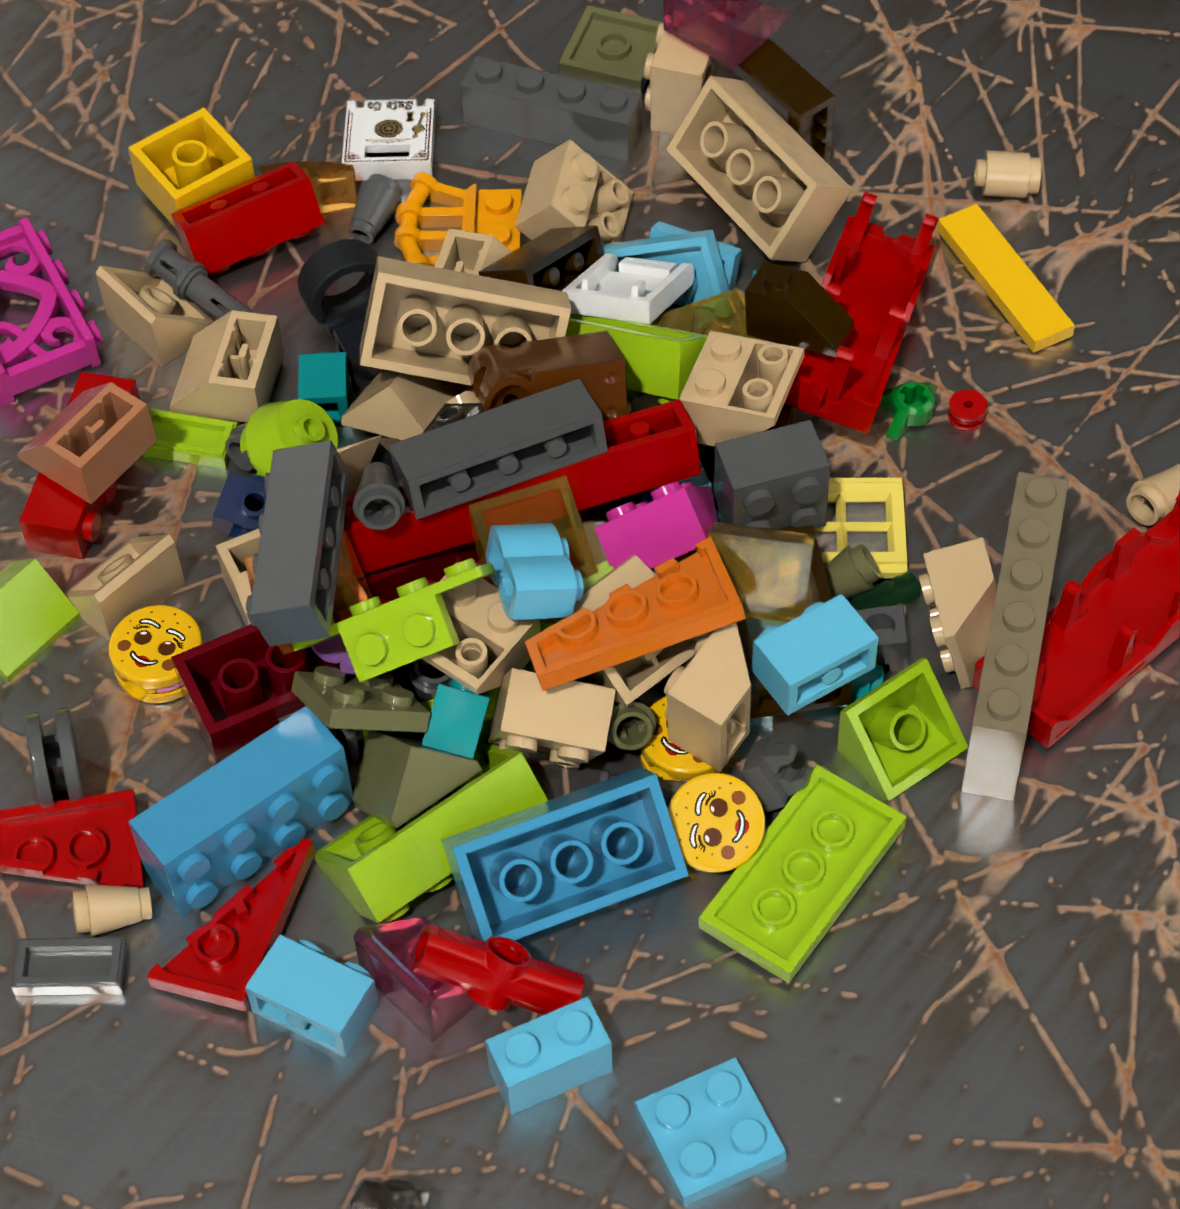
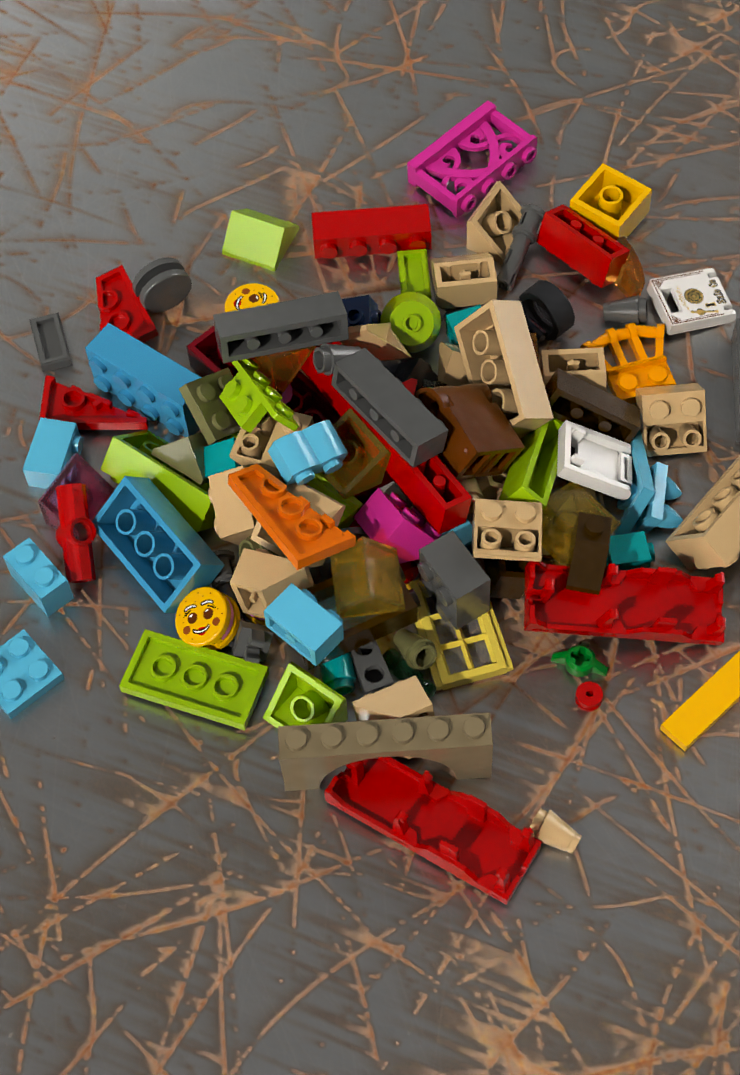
camera: 75 degrees right, 5 degrees up
nougat slope [17,382,157,504] -> none
tan slope [64,534,185,641] -> none
tan cone [72,884,152,937] -> none

